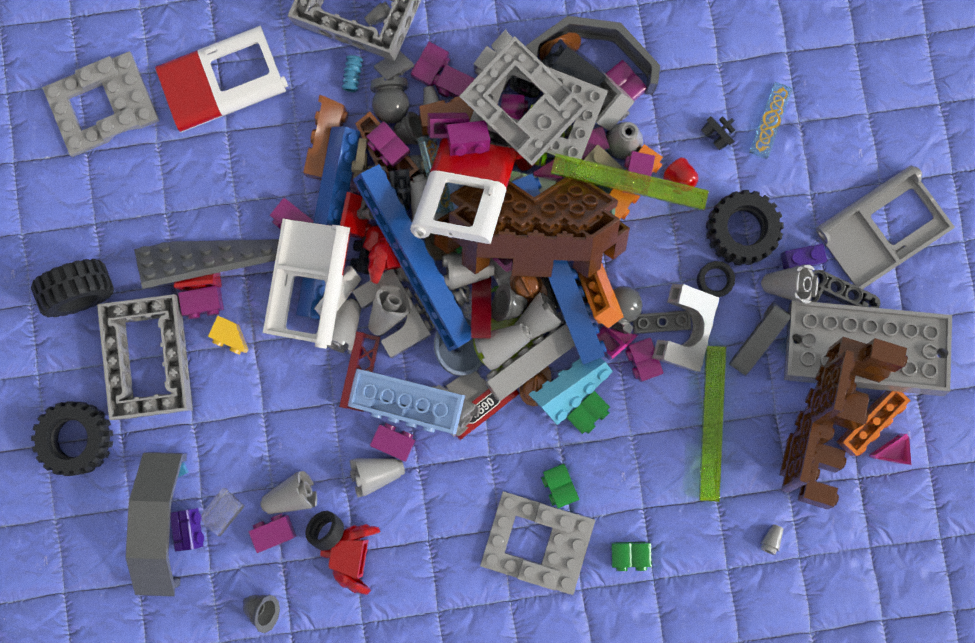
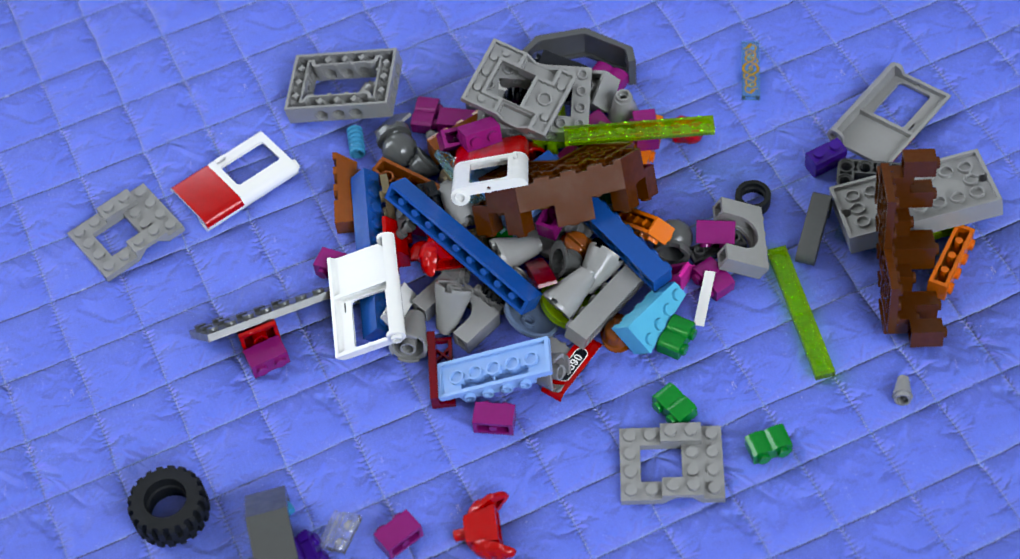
camera: 10 degrees left, 30 degrees down
black tyre [31,259,114,318] -> none
light grey brick [97,294,193,420] -> none
yellow slope [208,316,248,355] -> none
light grey cone [260,471,317,514] -> none
black tyre [305,511,344,551] -> none
black hips [350,237,370,275] -> none
light grey cone [350,458,405,498] -> none
magenta brick [366,121,411,168] -> none
black hips [701,116,735,150] -> none
black tyre [706,190,784,266] -> none
light grey cone [761,264,818,304] -> none
dark pink slope [869,434,911,465] -> none
none -> white sticker [694,270,716,327]
none -> magenta brick [696,220,735,248]

